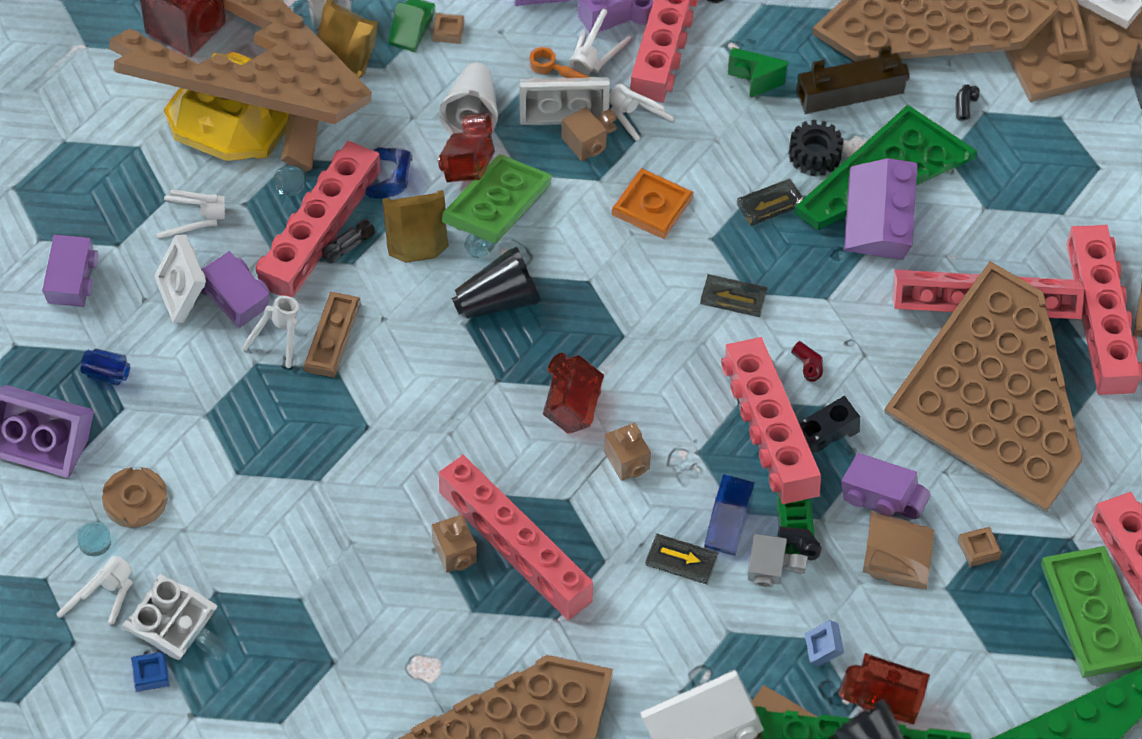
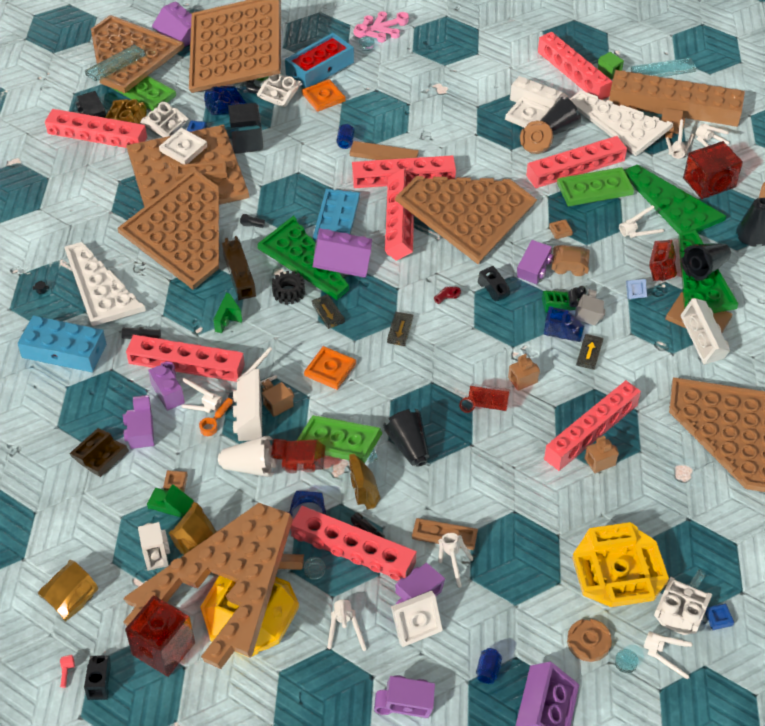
camera: 90 degrees left, 5 degrees down
coral brick [721,337,821,504] -> none
none -> dark azure plate [313,189,360,243]
none -> yellow piece [572,522,669,607]
none -> white plant [619,205,664,238]

